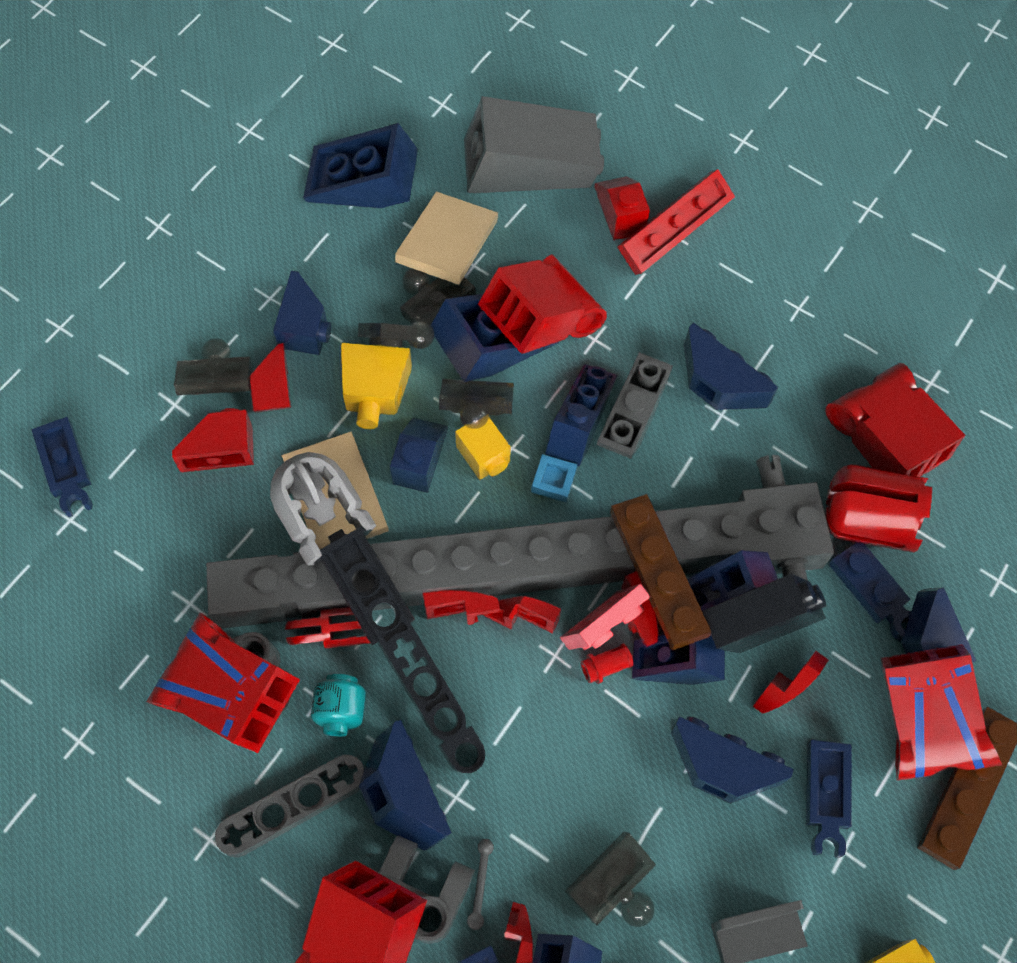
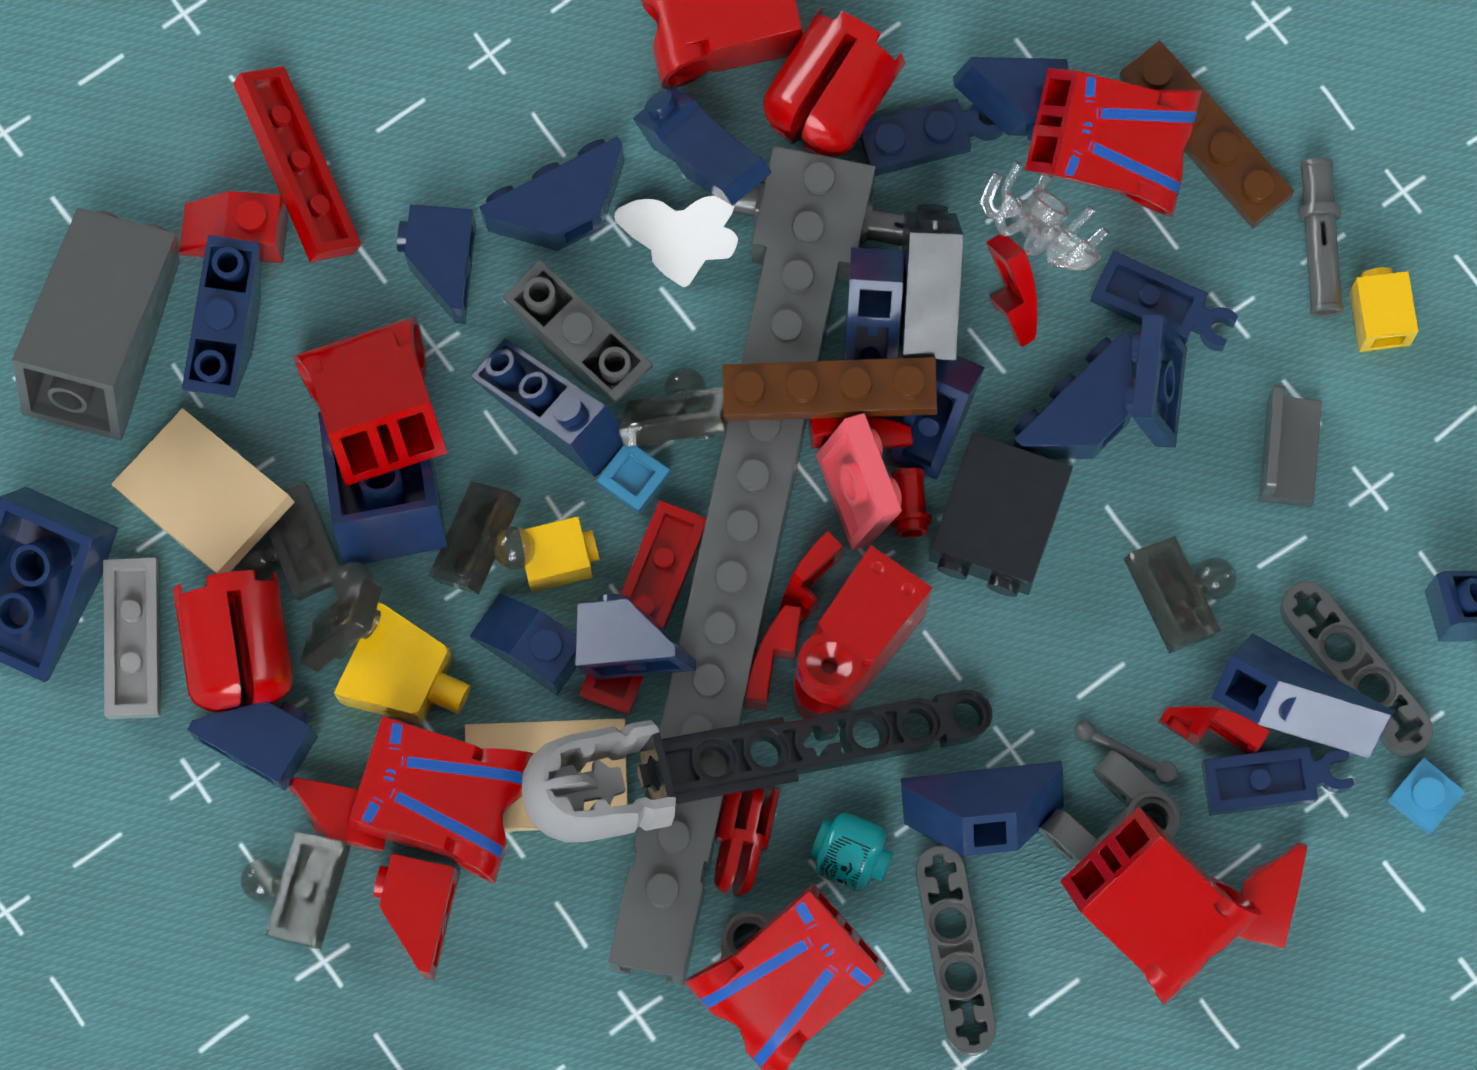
camera: 65 degrees left, 10 degrees up
none -> light grey plate [103,557,161,720]
none -> red cylinder [172,570,293,714]
none -> dark blue slope [182,235,261,398]
none -> red piece [349,716,534,883]
none -> dark blue slope [397,204,476,324]
none -> slope [575,594,696,680]
none -> red plate [580,500,707,716]
none -> white sticker [614,196,738,287]
none -> clear smoke plate [619,367,728,447]
none -> dark blue slope [633,86,772,206]
none -> red piece [792,545,933,719]
none -> black brick [929,433,1073,597]
none -> clear animal [981,160,1109,271]
none -> dark blue plate [1126,314,1187,447]
none -> dark grey pin [1299,158,1343,317]

